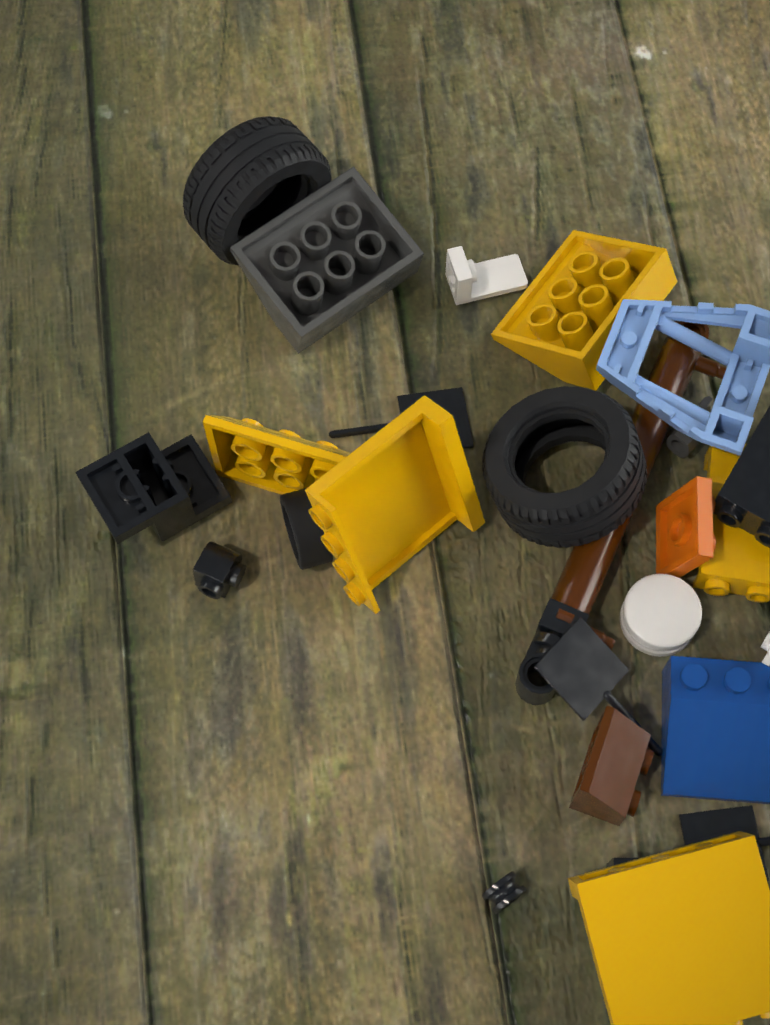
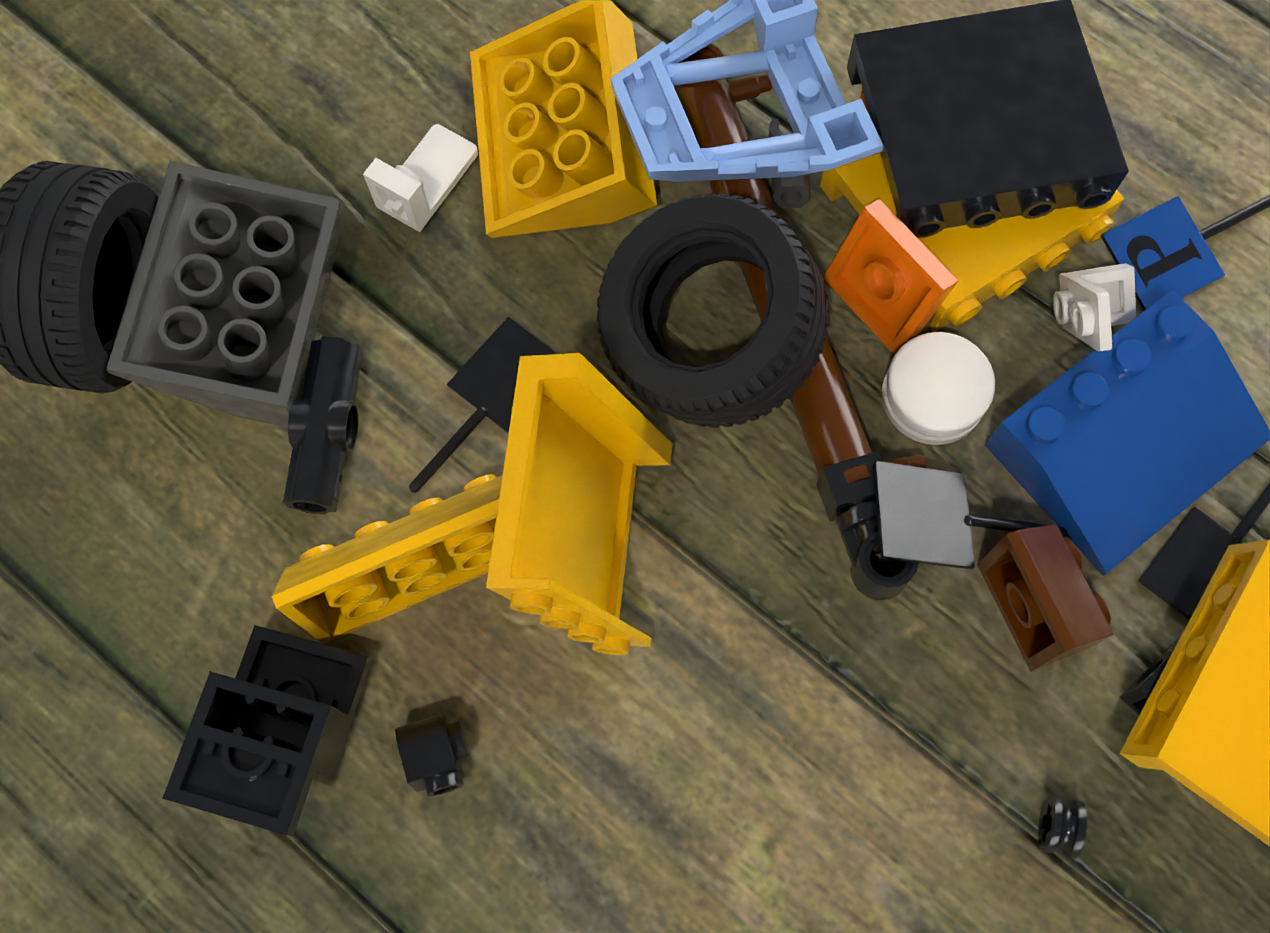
camera: 40 degrees left, 5 degrees up
black tyre [280,488,333,570] -> none
none -> black piece [283,336,363,514]

